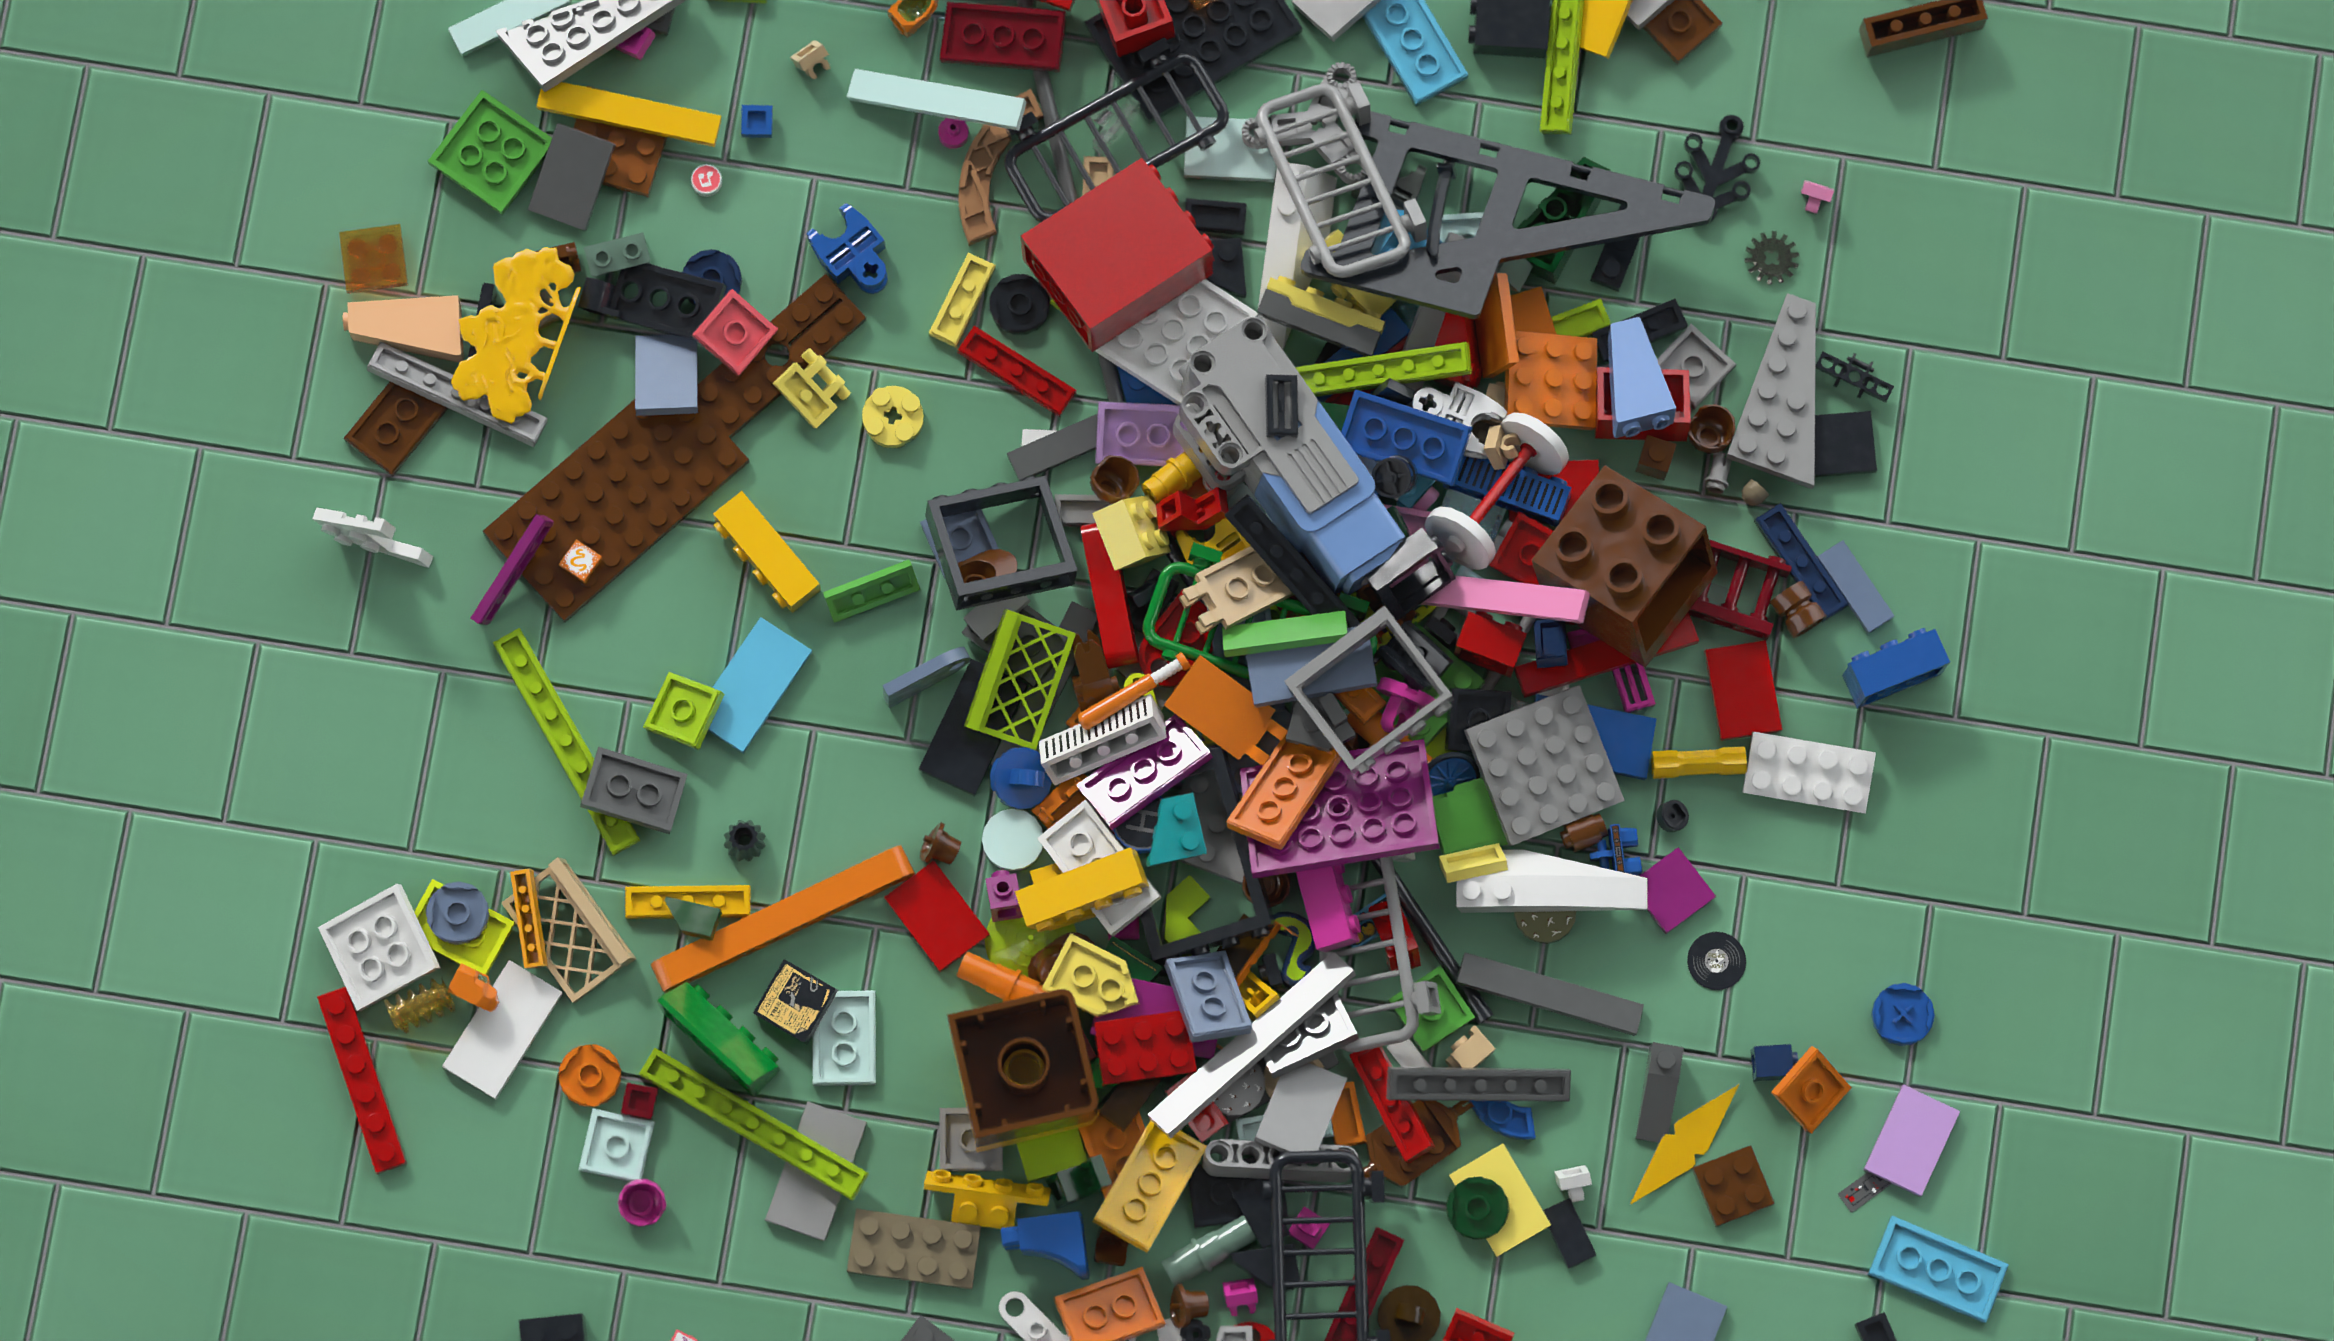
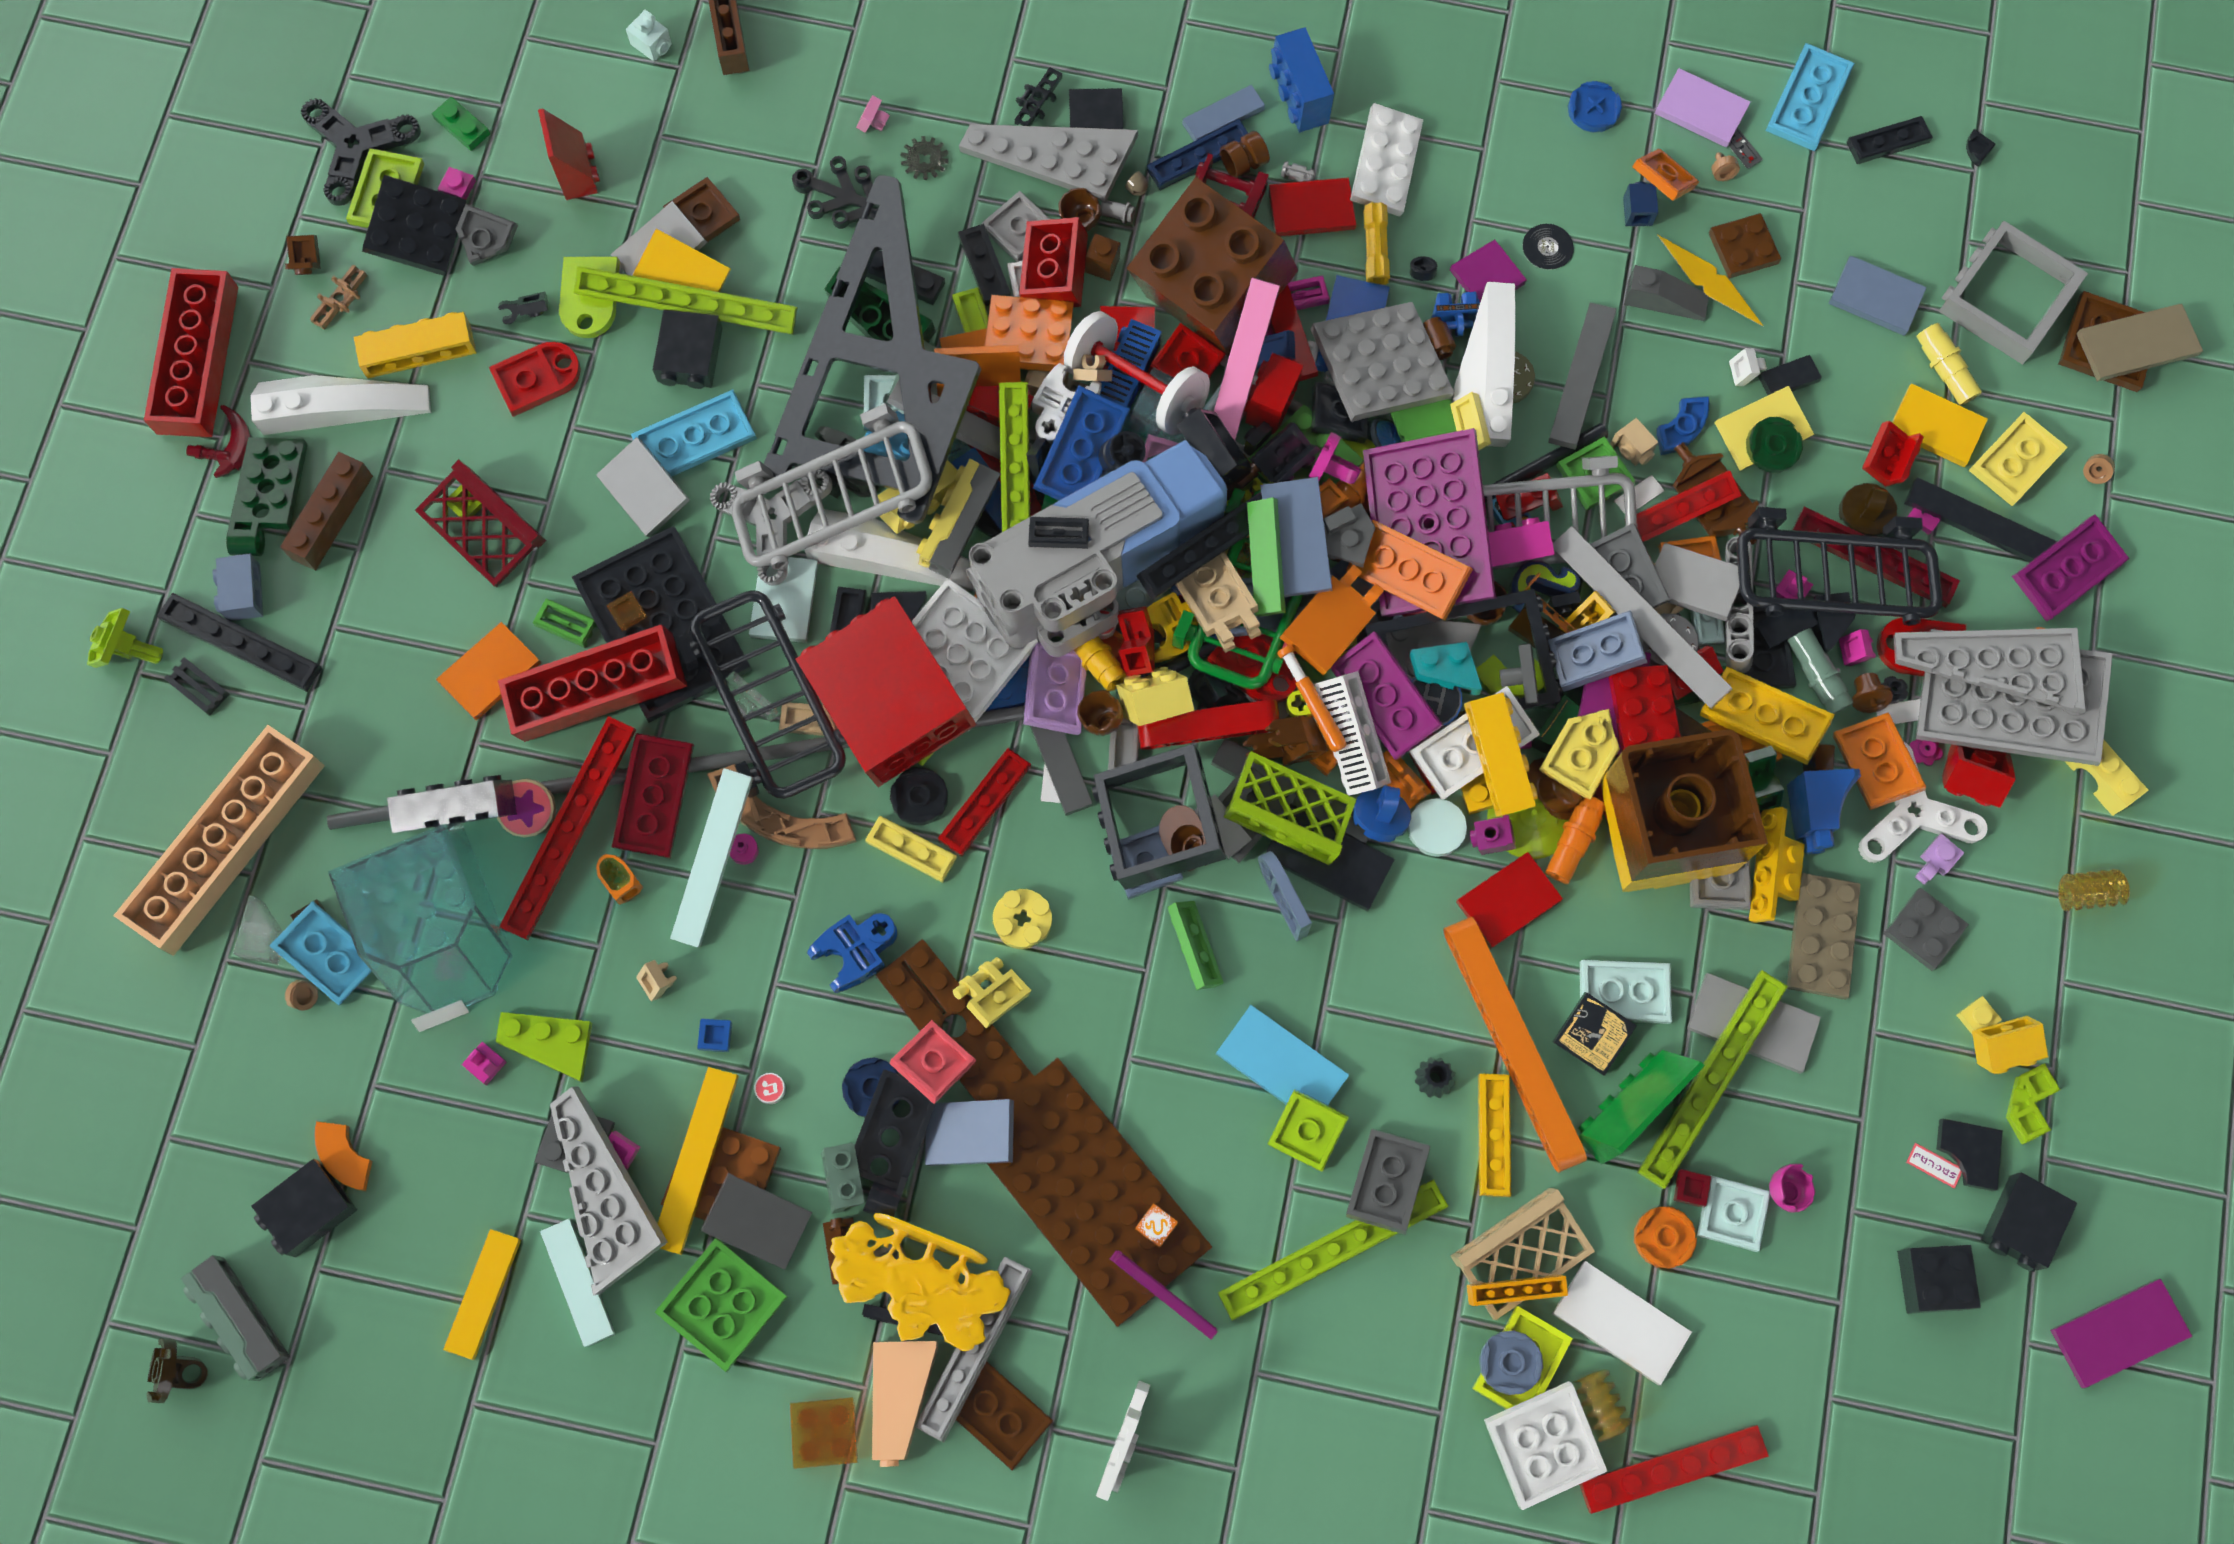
camera: 85 degrees left, 5 degrees down
orange rock [448,964,499,1012] -> none
dark green tile [665,897,722,941] -> none
yellow brick [713,491,821,613] -> none
reddish brown piece [920,822,961,865] -> none
light grey window [1284,606,1454,774] -> none
dark grey tile [1386,1067,1571,1101] -> none
black sword [1426,160,1457,259] -> none
medium blue slope [1608,317,1676,438] -> none
none -> light grey piece [1281,161,1314,182]
none -> dark grey tile [1500,644,1539,705]
none -> medium nougat tile [1711,152,1740,181]

